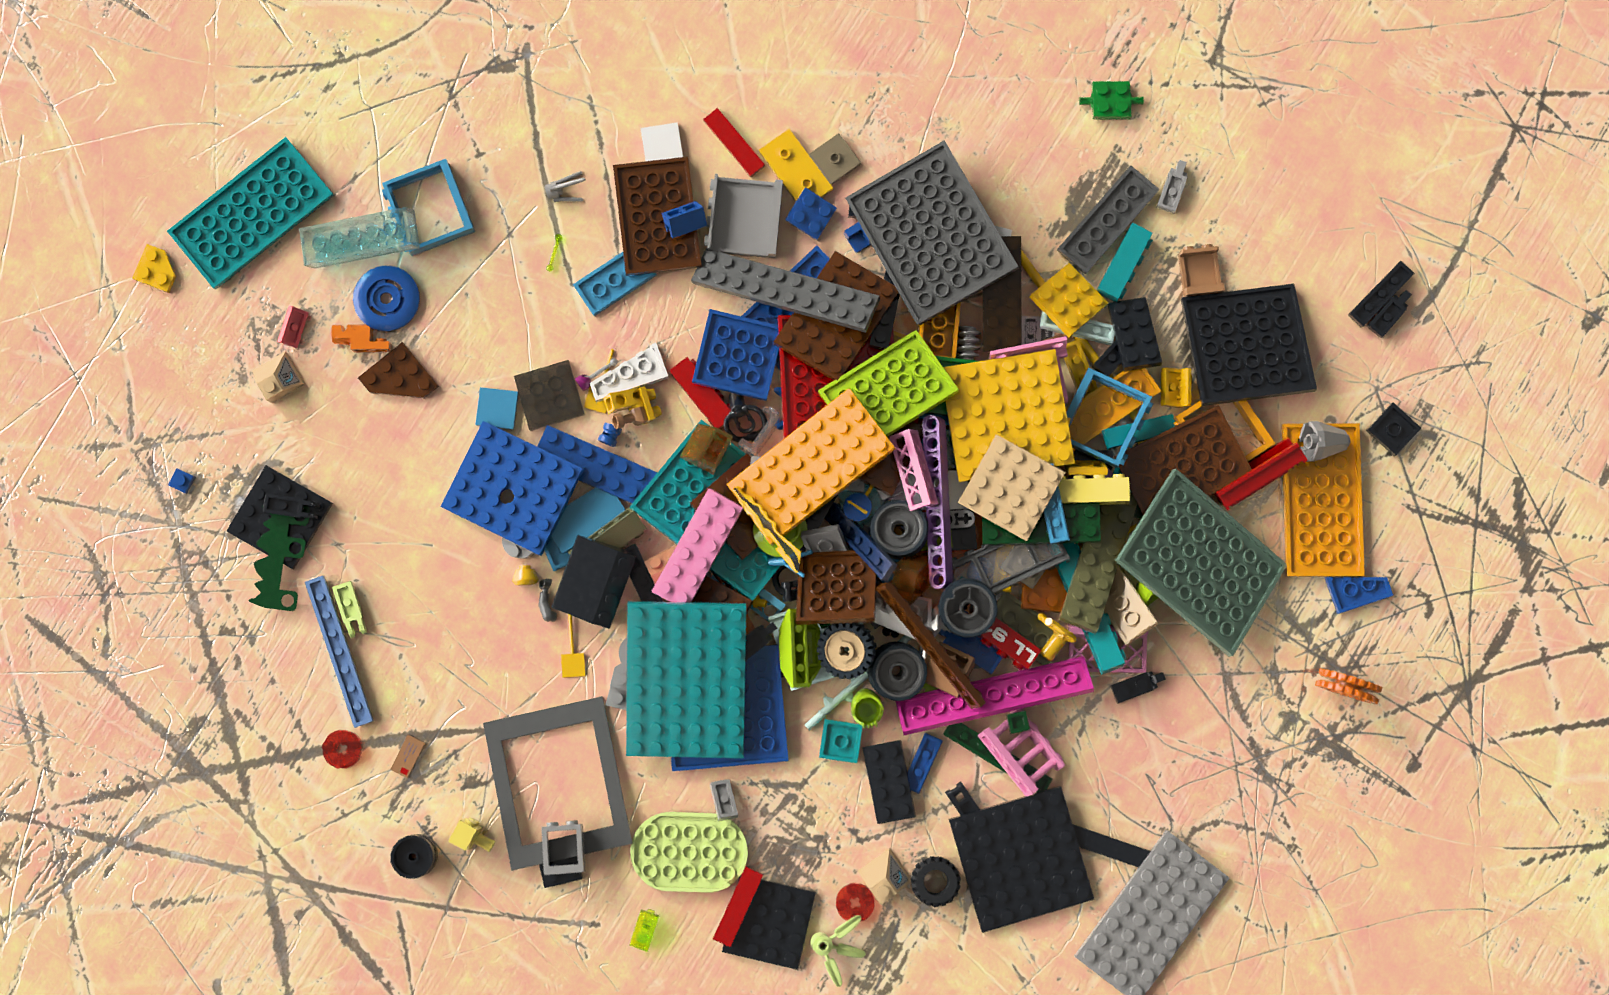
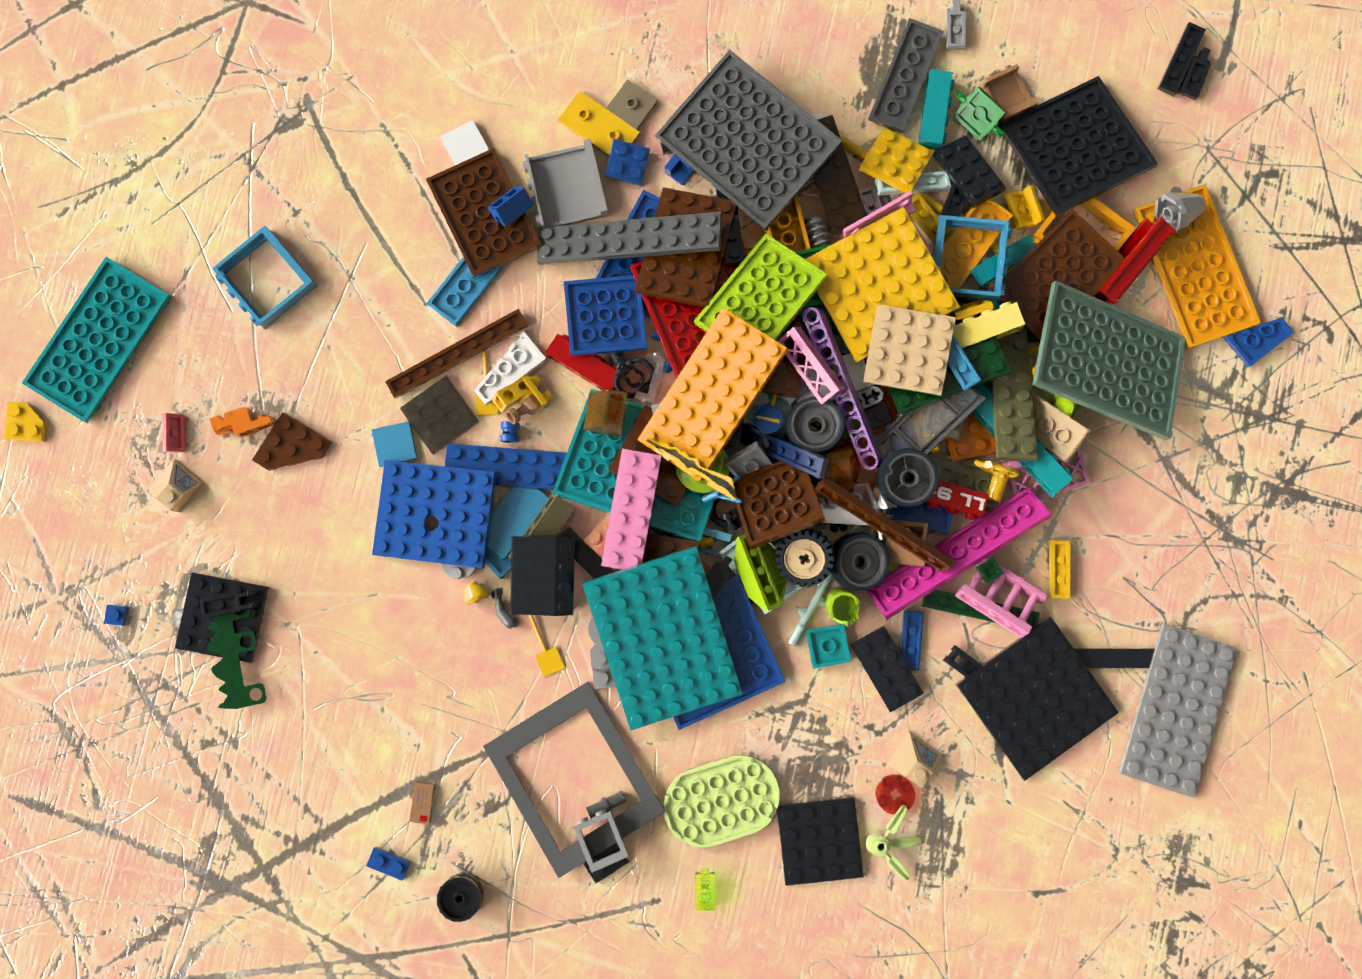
camera: 15 degrees left, 0 degrees up
clear light blue brick [299,207,420,269] -> none
medium blue plate [305,575,374,728] -> none
clear red plate [322,730,363,769] -> none
yellowish green hinge [332,581,367,638] -> none
blue piece [353,266,420,332] -> none
light yellow brick [448,817,495,852] -> none
light grey plant [545,171,586,202] -> none
clear neon green hinge [546,234,563,272] -> none
hinge [575,358,618,391] -> none
red tile [703,108,765,178] -> none
light grey plate [710,779,738,821] -> none
red tile [713,866,764,947] -> none
black tyre [911,856,961,907] -> none
black hinge [1110,671,1166,704] -> none
orange piece [1315,668,1383,705] -> none
black plate [1366,402,1421,456] -> none
none -> blue plate [366,847,411,881]
none -> reddish brown plate [385,308,528,399]
none -> dark grey pin [586,791,626,819]
none -> plate [953,86,1007,141]
none -> yellow plate [1049,540,1071,599]

